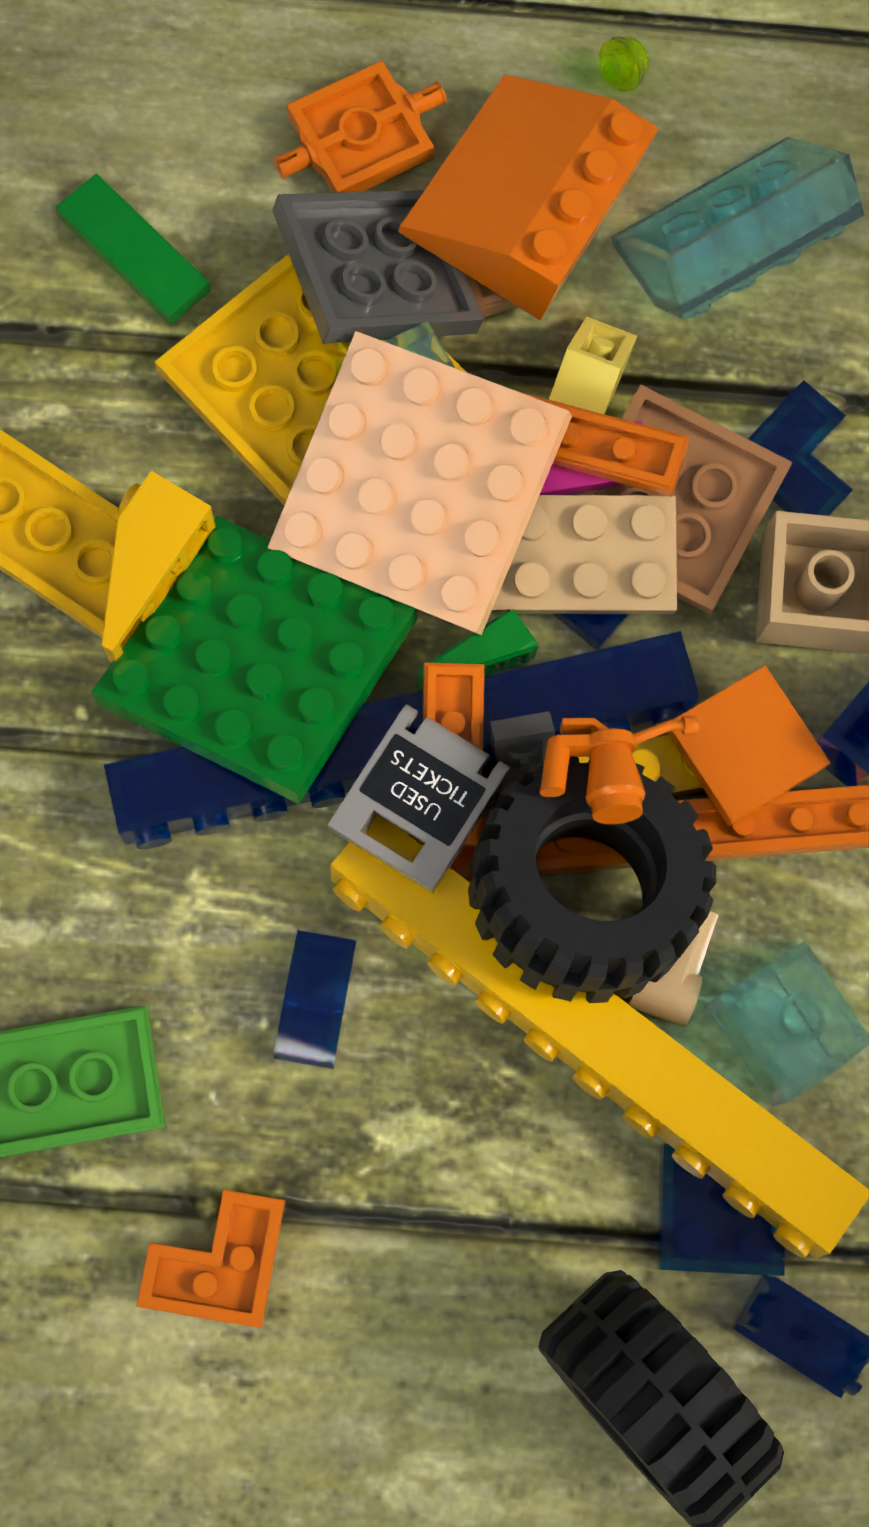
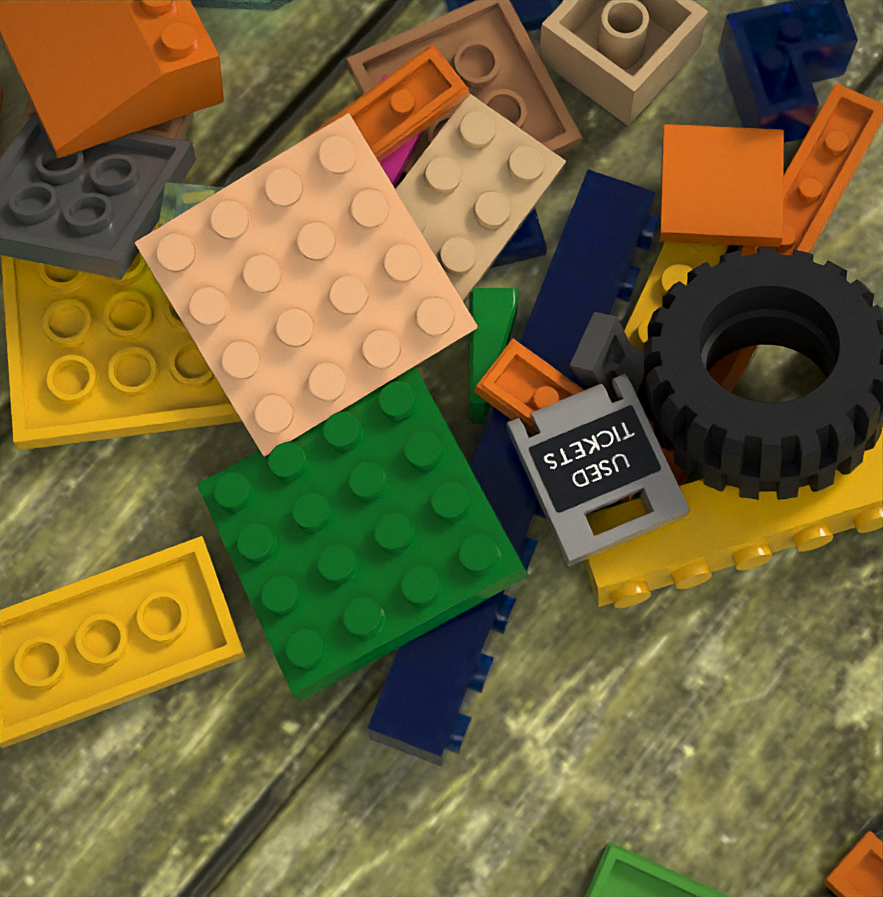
camera: 45 degrees left, 5 degrees down
yellow slope [102,471,215,663] -> none
clear blue slope [274,930,357,1069] -> none
orange piece [540,716,700,824] -> none
light yellow slope [549,316,638,415] -> none

